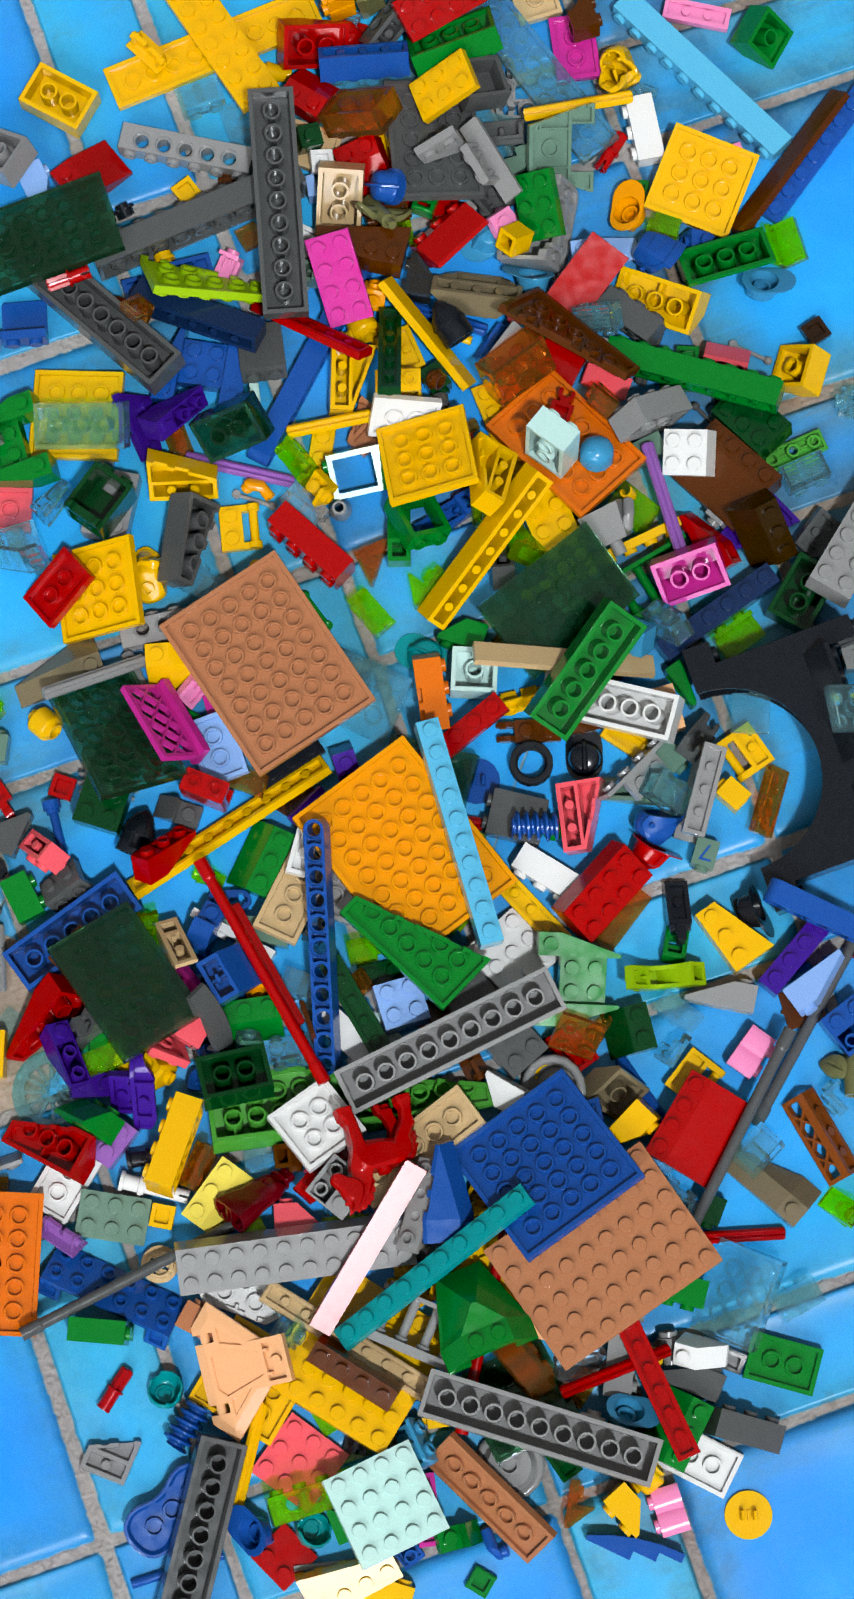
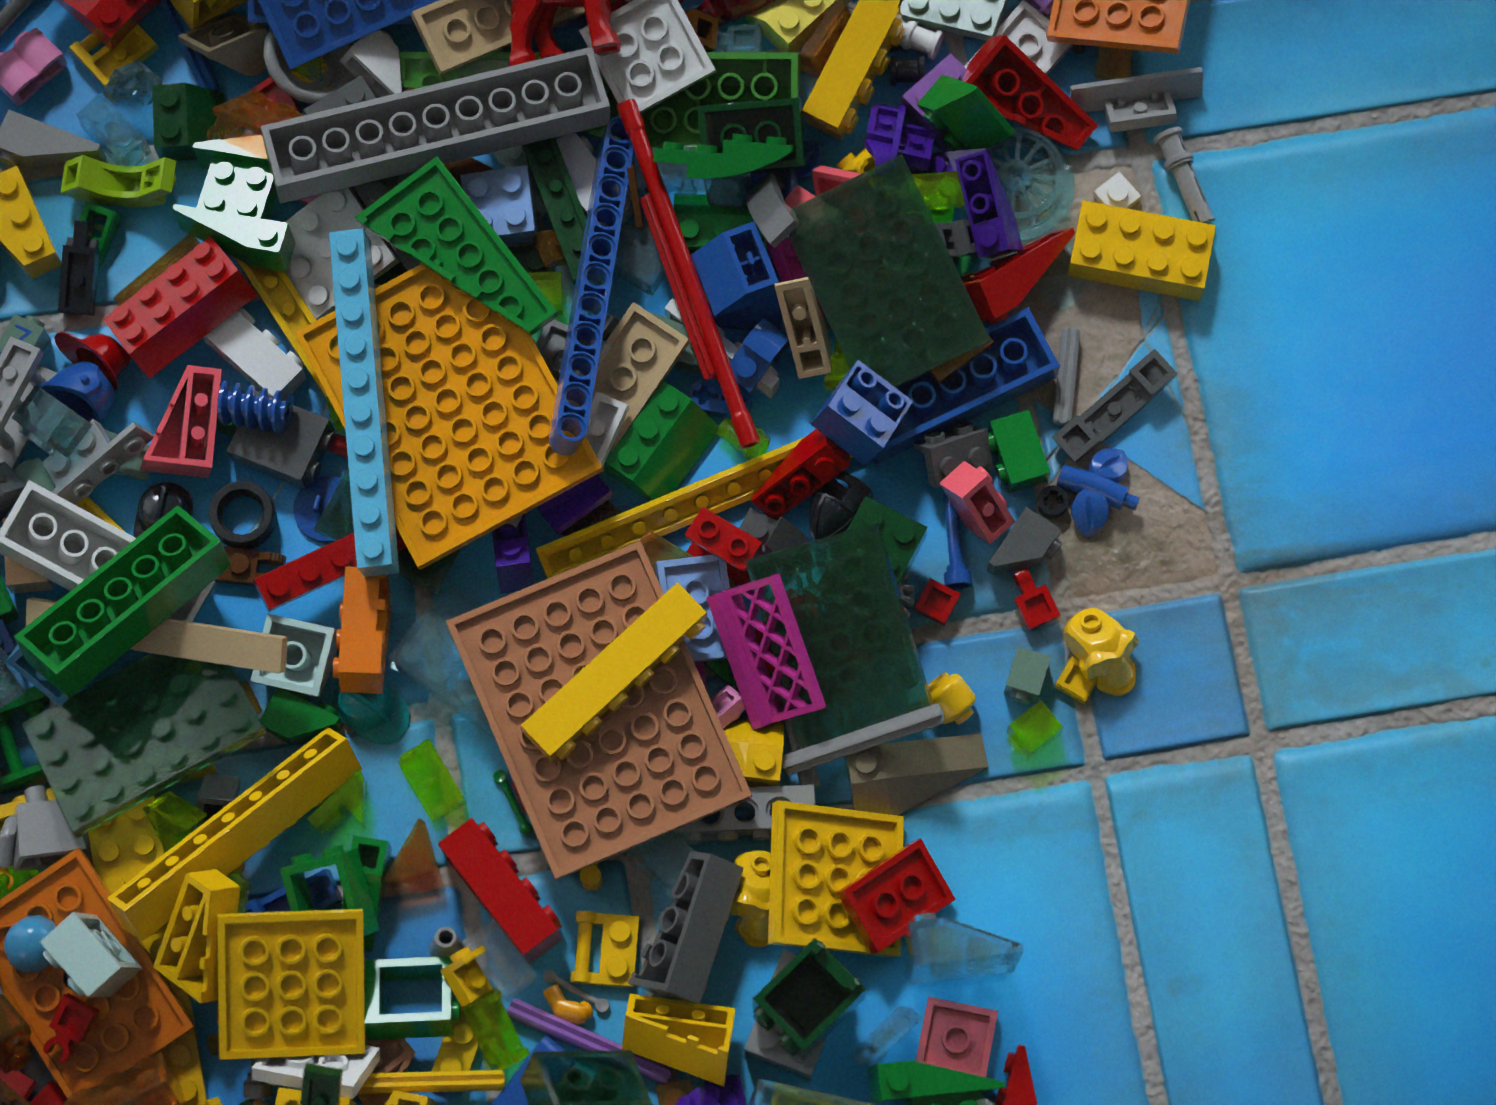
camera: 175 degrees left, 5 degrees down
yellow hinge [499,685,541,716] -> none
none -> yellow brick [521,582,707,762]
none -> green slope [653,134,794,179]
none -> blue slope [811,360,913,466]

